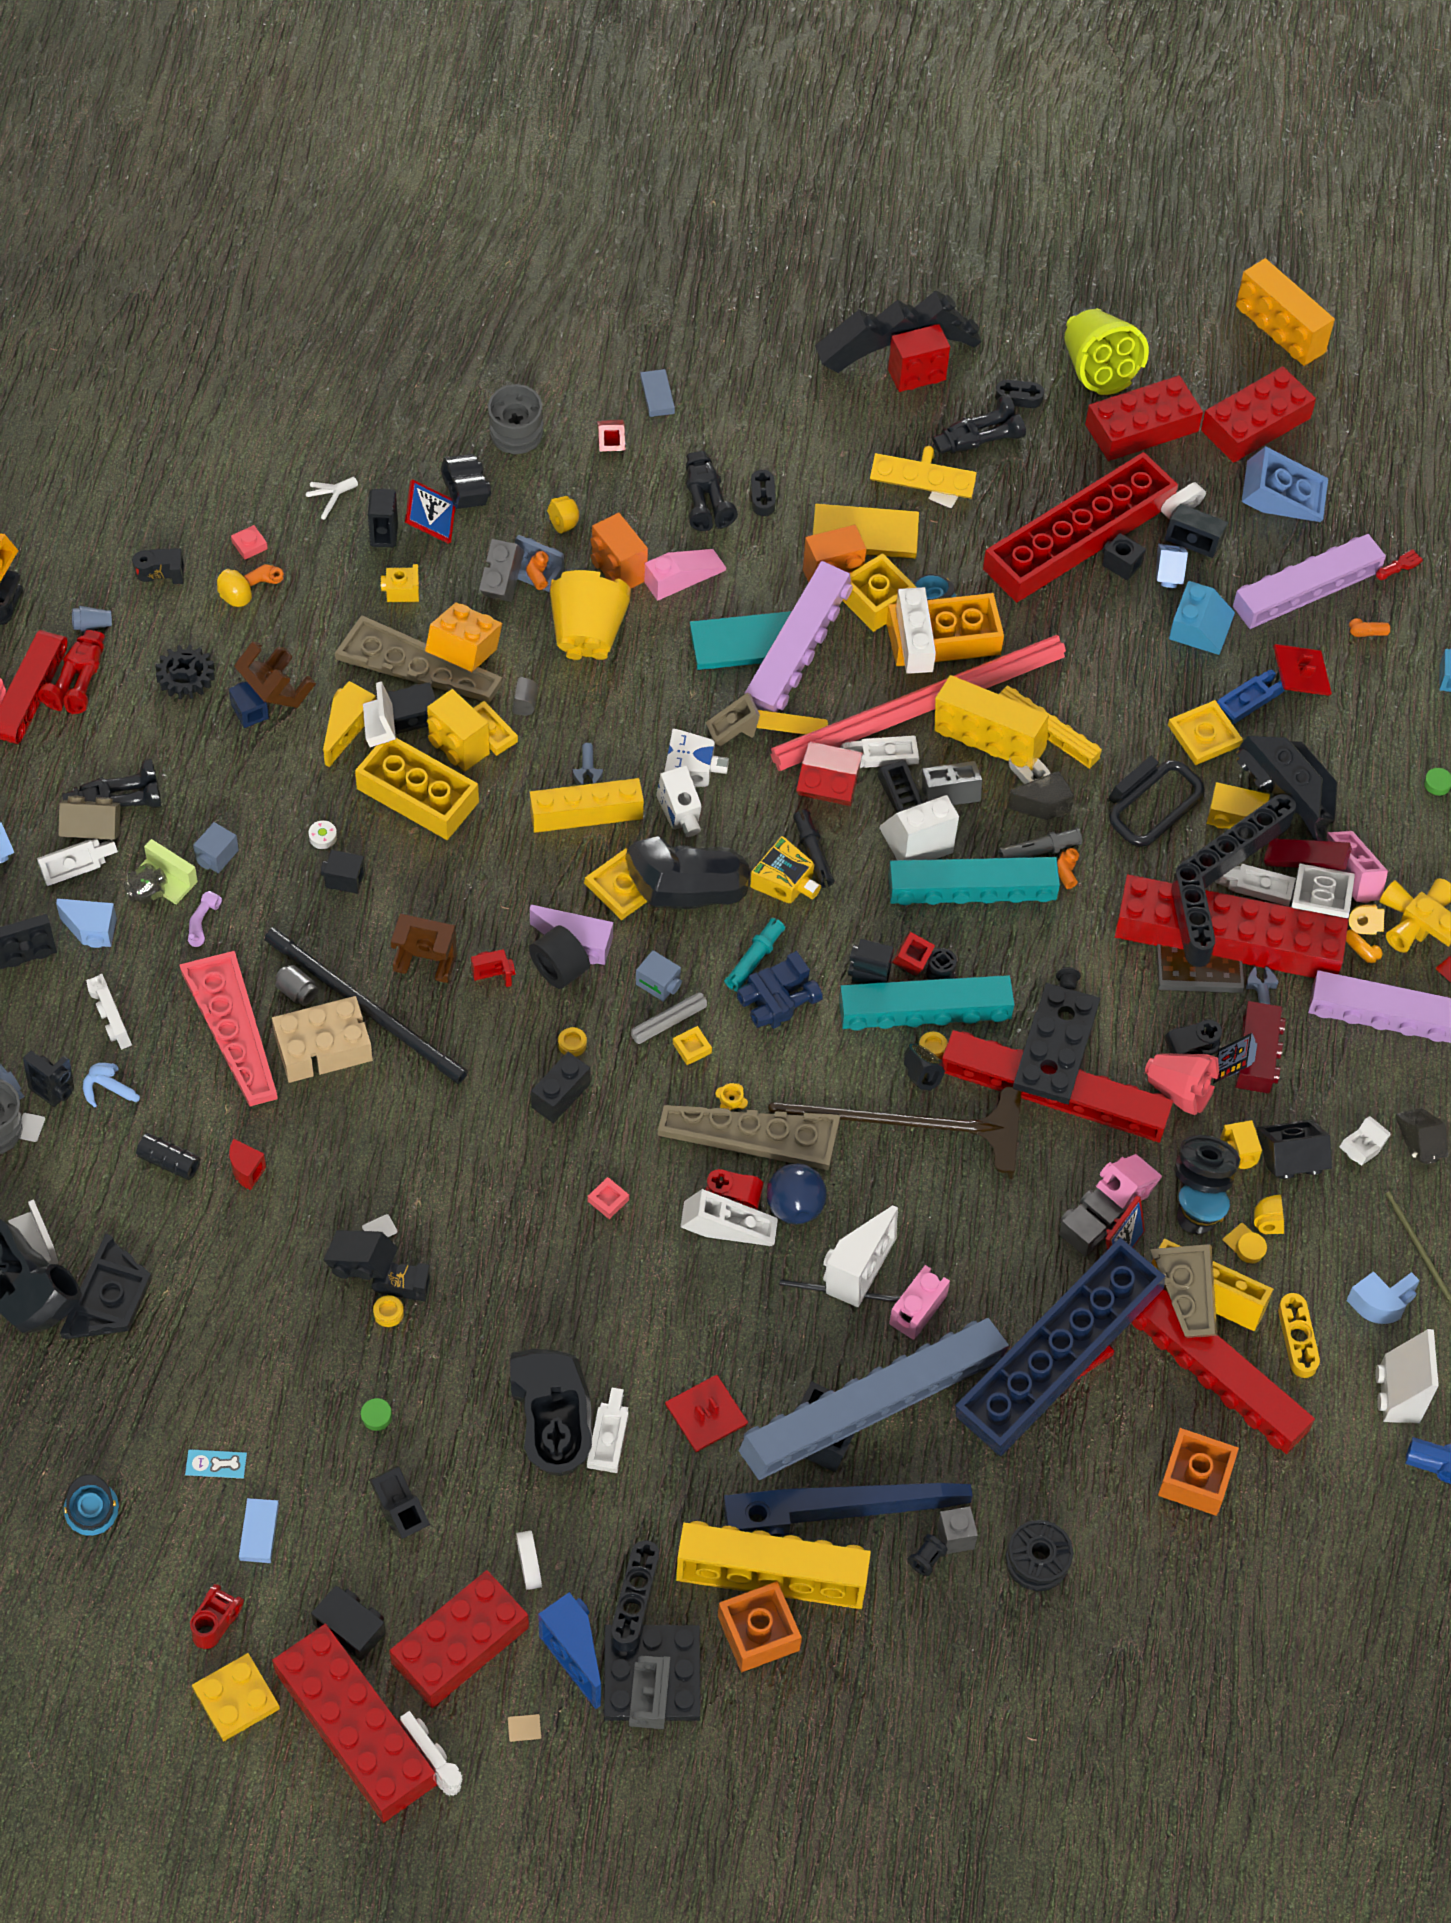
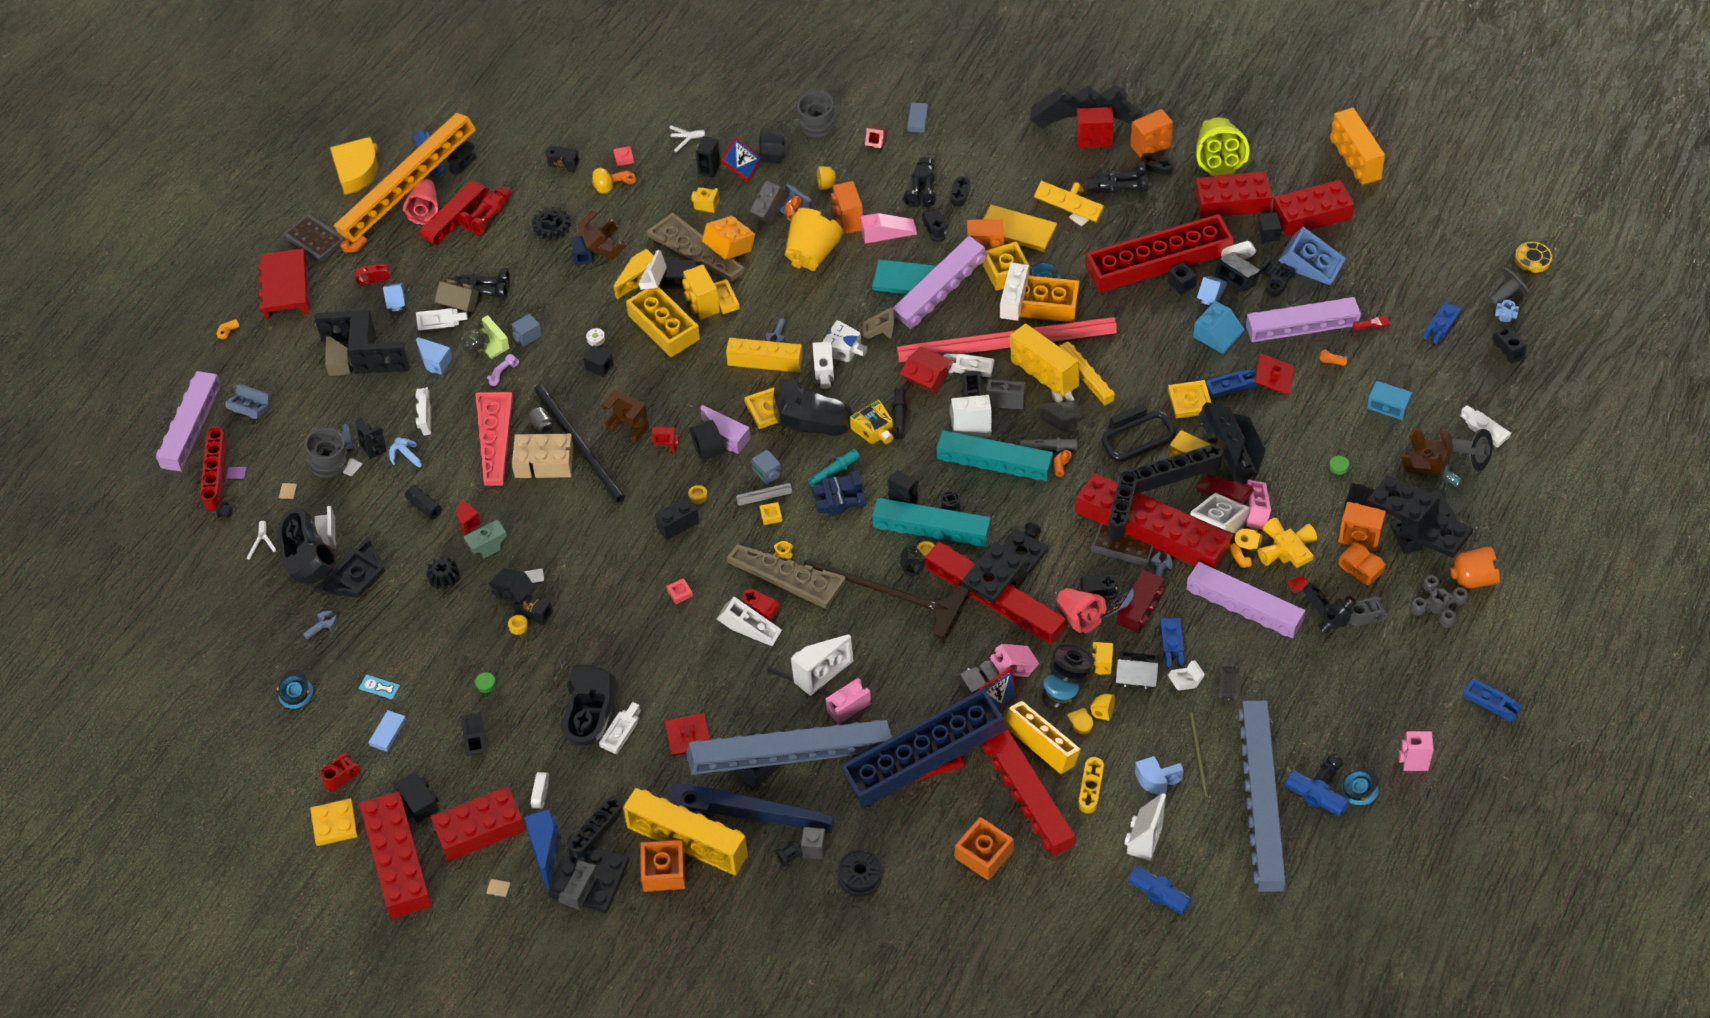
camera: 25 degrees right, 5 degrees down
sand blue cone [72,606,112,632] -> none
white hinge [399,1711,462,1796] -> none
flat silver brick [512,677,538,716] -> none
yellow sticker [757,710,828,735] -> none
dark blue piece [767,1163,827,1225] -> none
red brick [892,932,935,976] -> none
dark tan wing [1150,1244,1217,1338] -> none
white hinge [1215,864,1296,906] -> none
none -> sand blue bar [303,611,338,639]
none -> black gear [426,557,460,590]
none -> sand green brick [463,519,507,558]
none -> black piece [922,208,946,242]
none -> orange brick [1131,109,1173,158]
none -> blue hinge [1160,618,1184,667]
none -> black brick [1258,213,1281,242]
none -> black piece [1260,257,1296,297]

